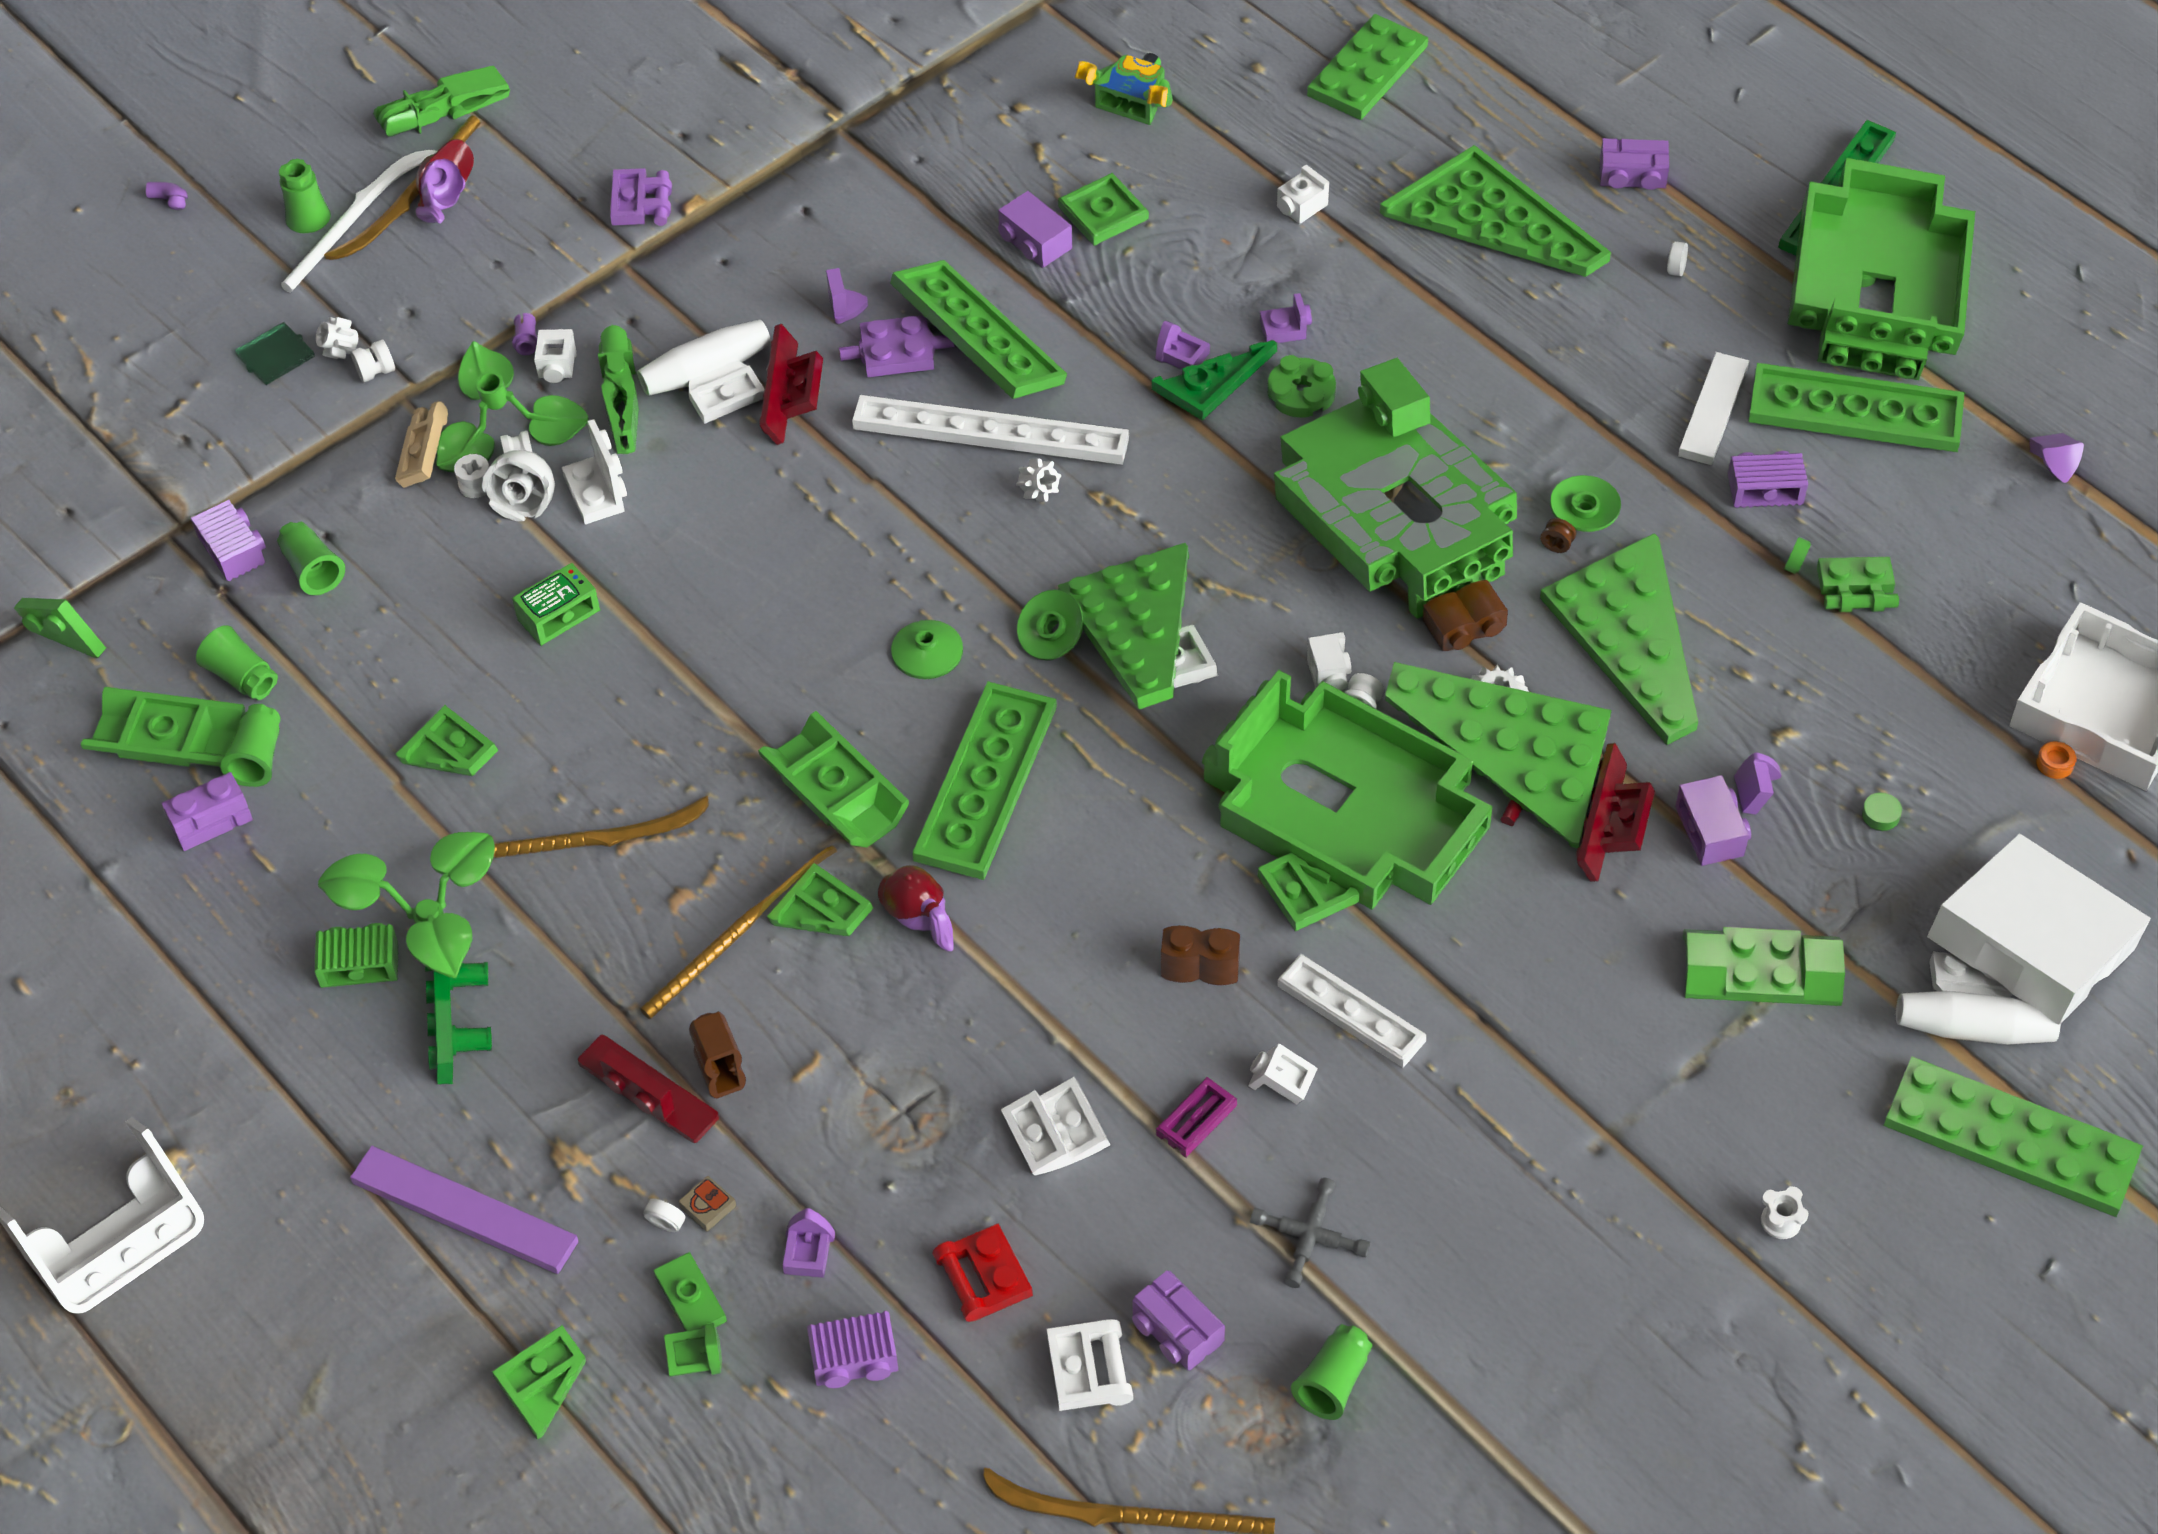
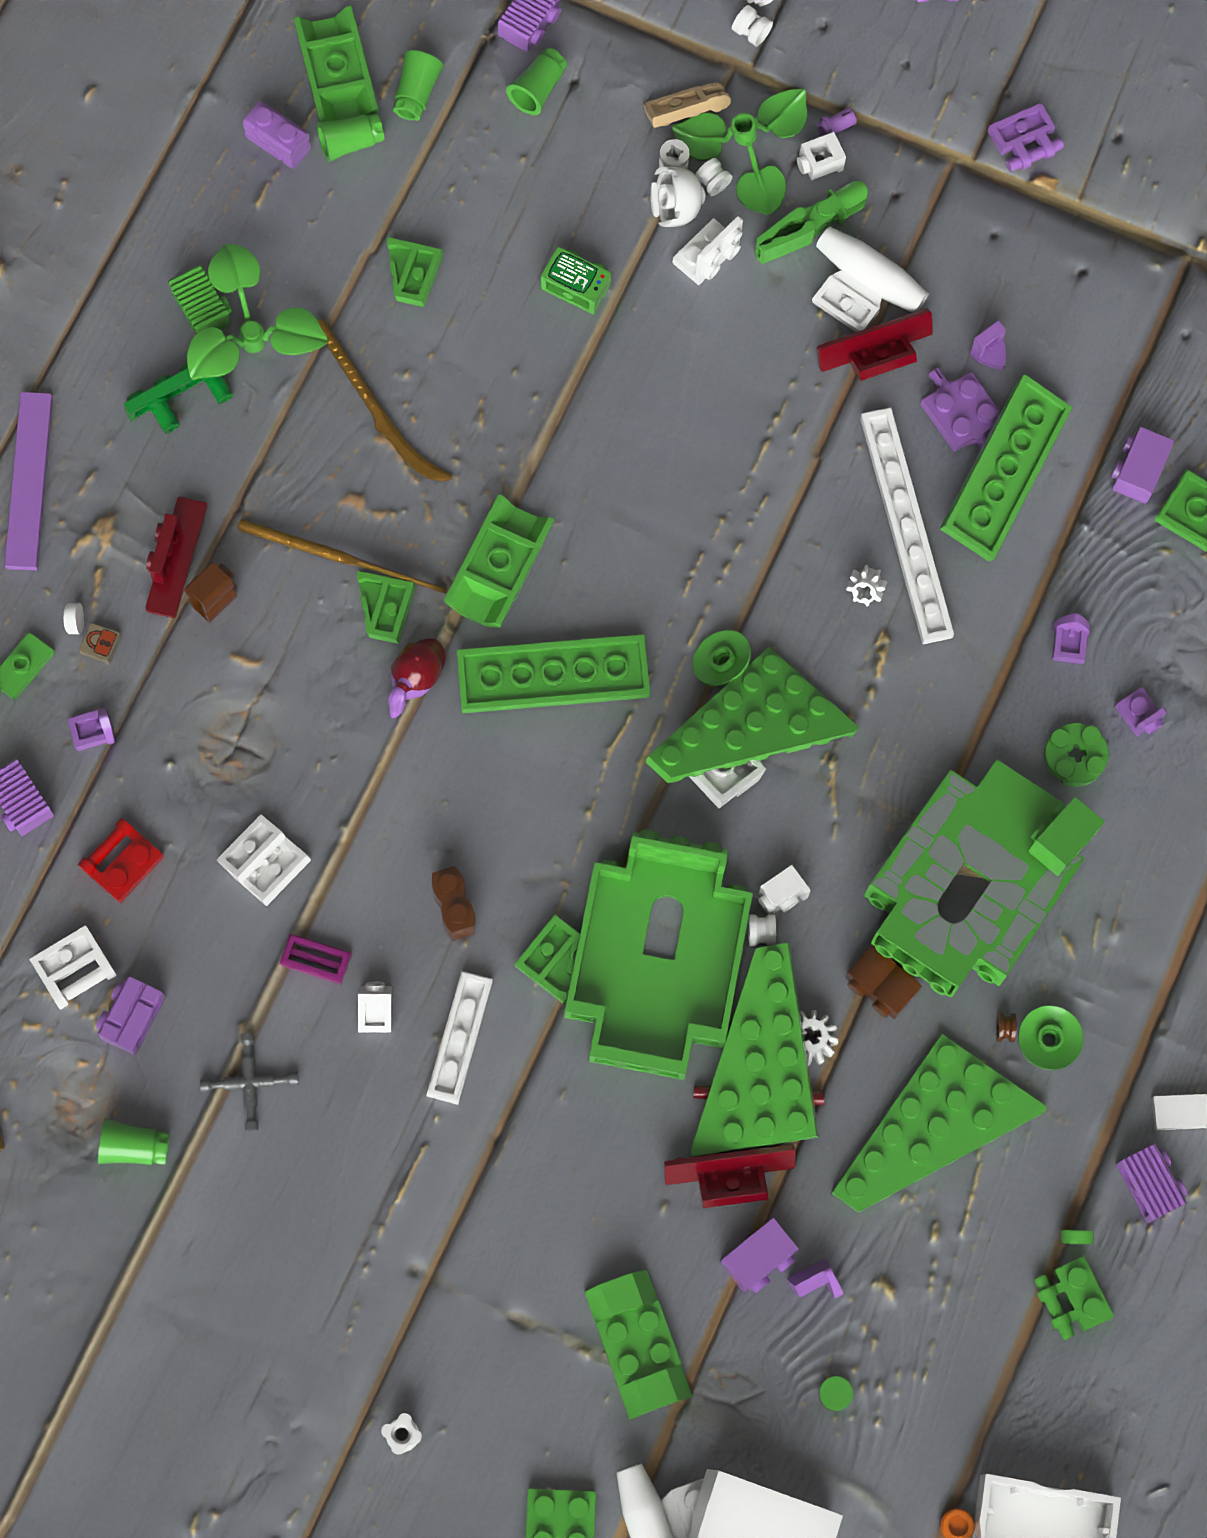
camera: 60 degrees right, 20 degrees up
bright green dish [891,620,963,679] -> none
green wing [1151,340,1277,421] -> none

